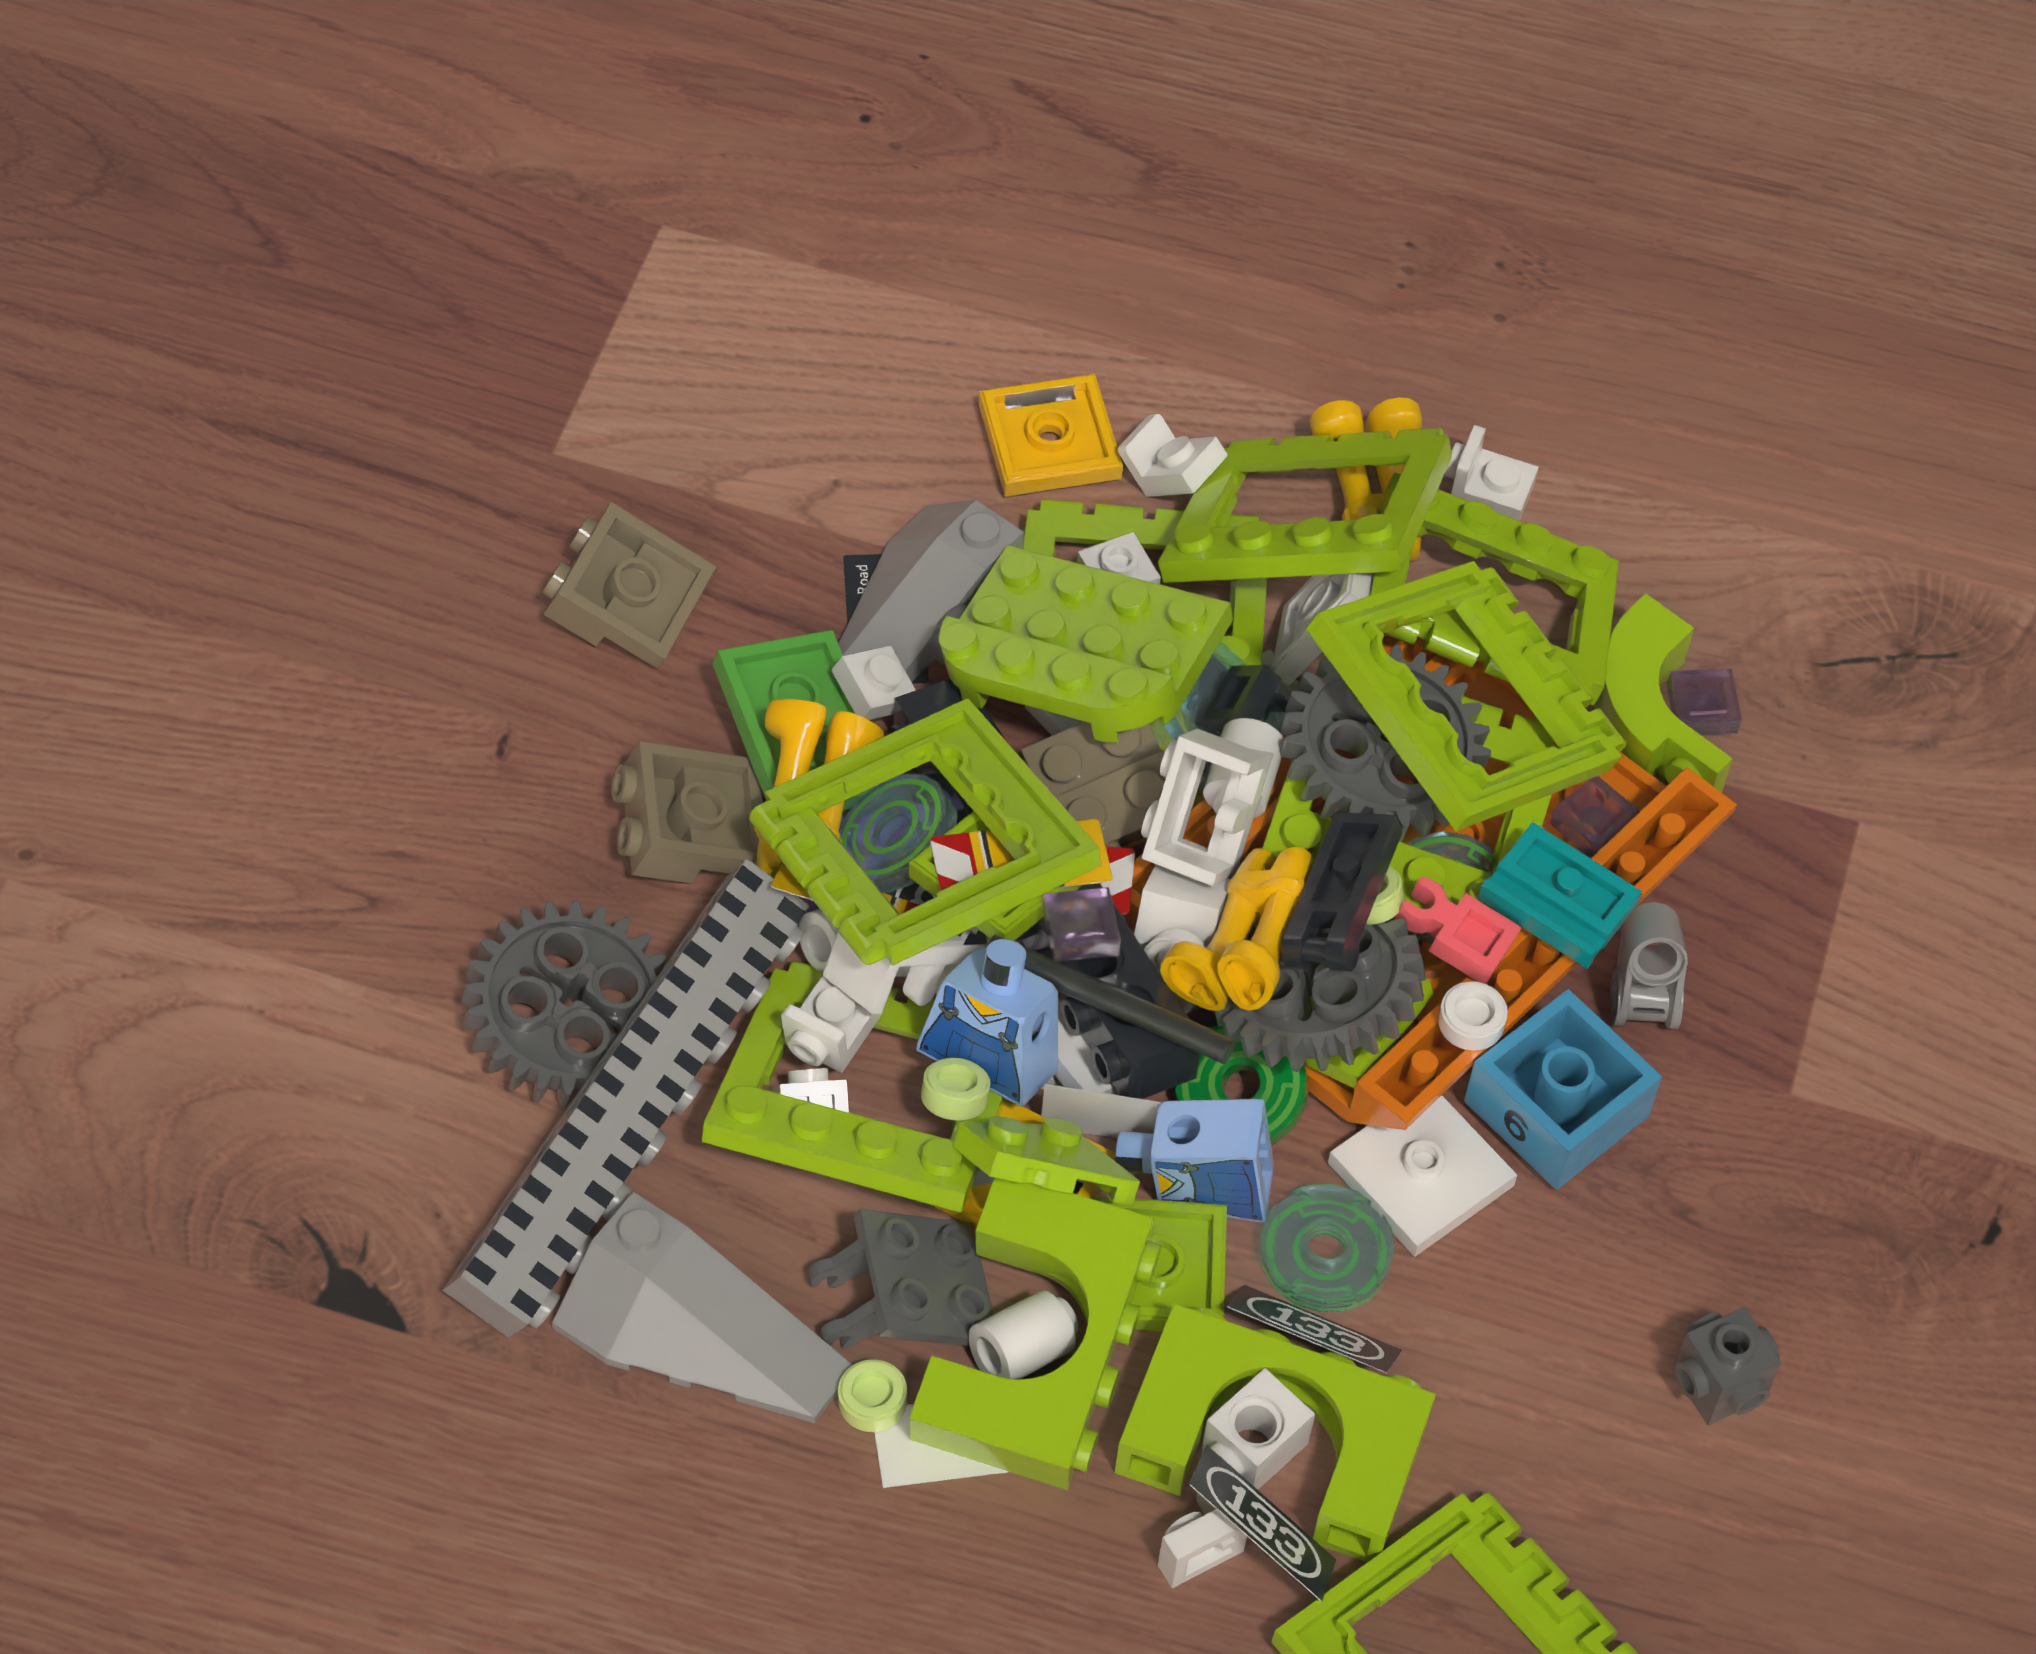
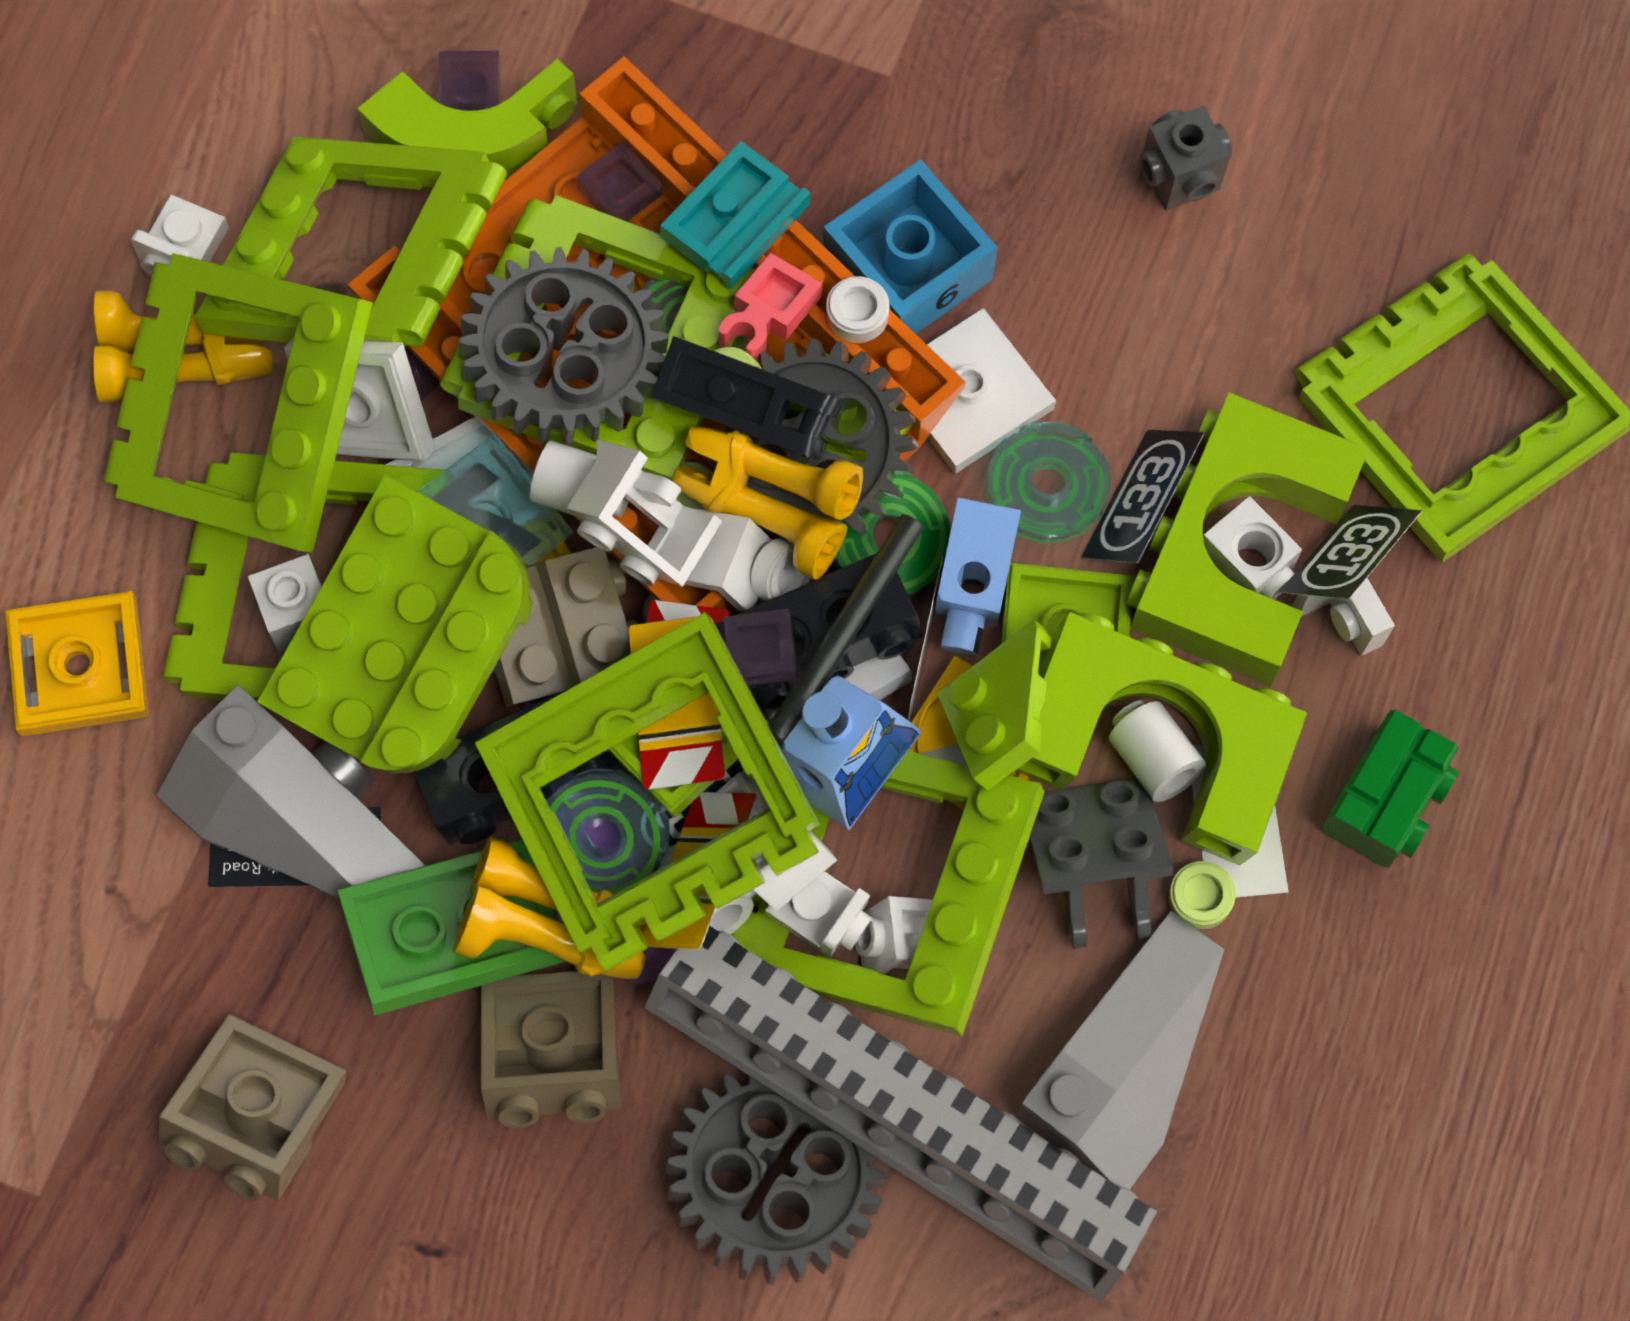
camera: 85 degrees left, 15 degrees up
white plate [831,646,915,720] -> none
yellowish green tile [921,1058,990,1121] -> none
white bracket [1118,414,1228,497] -> none
black tile [1202,665,1288,733] -> none
lime hinge [1306,561,1627,831] -> none
light grey piece [1609,902,1688,1029] -> none
none -> green brick [1321,709,1460,868]

